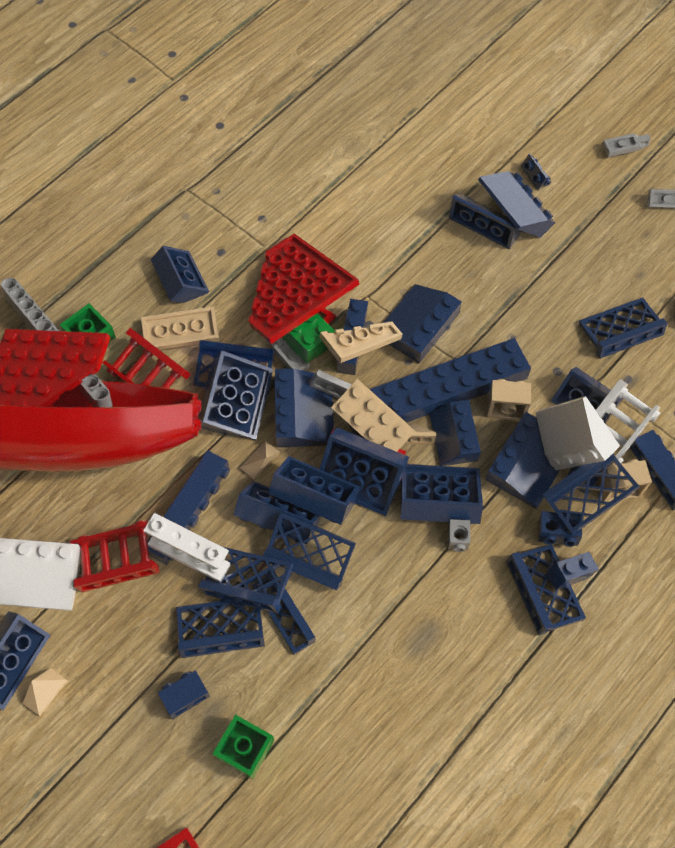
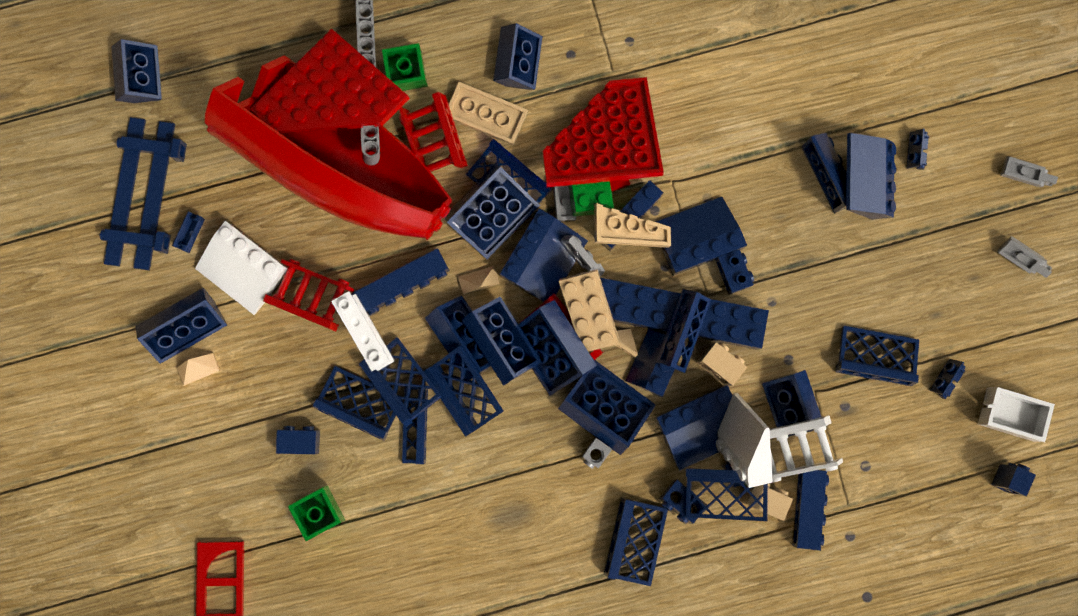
camera: 35 degrees right, 20 degrees up
brick [546,552,599,590] -> none
none -> dark blue fence [656,289,711,373]
none -> dark blue brick [715,249,754,295]

